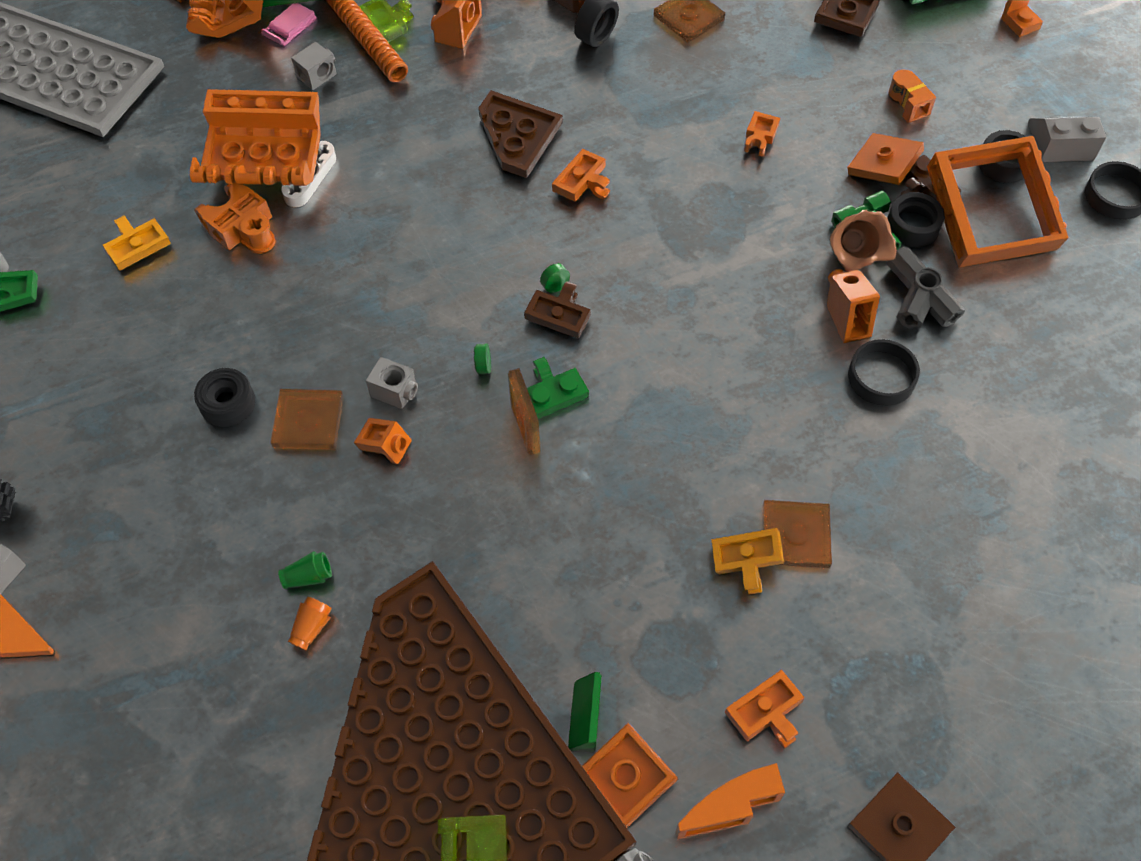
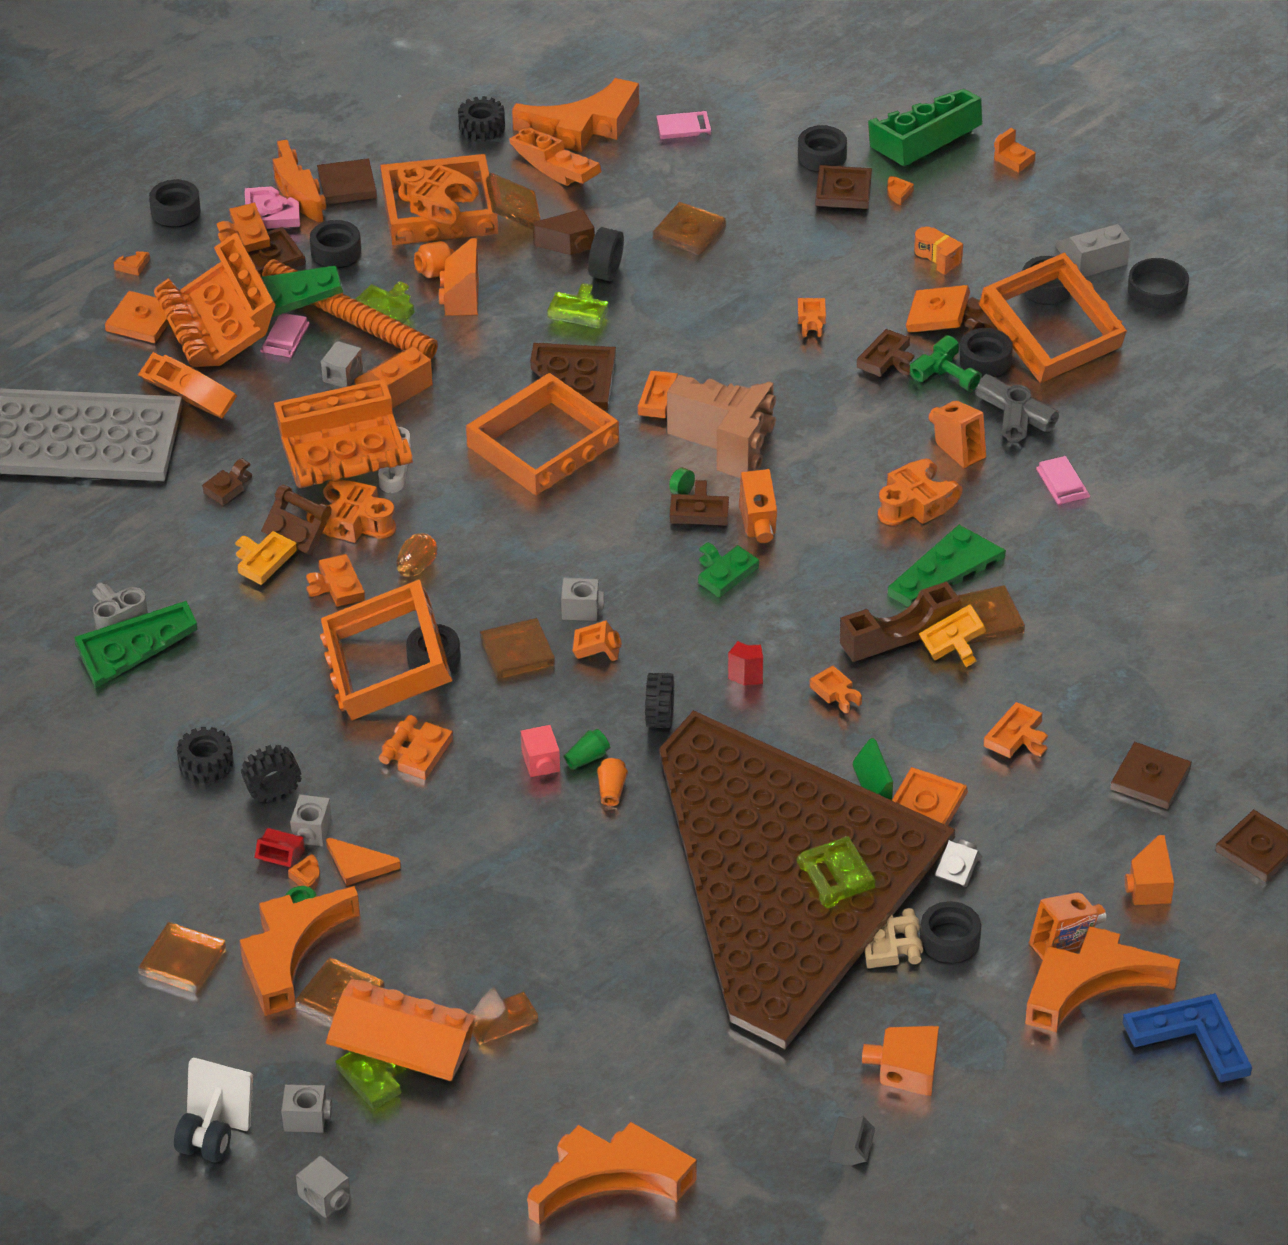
camera: 20 degrees left, 15 degrees down
green tile [474,343,491,374] -> none
clear orange tile [508,368,540,455] -> none
orange slope [676,763,785,839] -> none
nougat piece [829,210,896,272] -> none
black tyre [848,339,920,406] -> none
none -> orange slope [138,352,237,419]
none -> reddish brown plate [202,458,252,506]
none -> reddish brown plate [261,484,332,555]
none -> orange plate [306,554,365,607]
none -> orange window [320,579,453,720]
none -> orange slope [354,347,433,409]
none -> orange plate [379,715,453,780]
none -> clear orange animal [396,533,438,577]
none -> orange window [466,373,619,496]
none -> coral brick [521,725,560,778]
none -> clear neon green plate [547,283,608,328]
none -> black tyre [645,673,675,728]
none -> nougat brick [667,375,776,478]
none -> red piece [728,641,763,686]
none -> orange torso [739,469,777,543]
none -> orange plate [810,665,862,713]
none -> reddish brown arch [840,581,961,662]
none -> reddish brown plate [857,329,914,376]
none -> orange piece [878,458,962,526]
none -> orange tile [887,176,914,205]
none -> green wing [887,524,1006,607]
none -> bright pink piece [1036,456,1090,505]

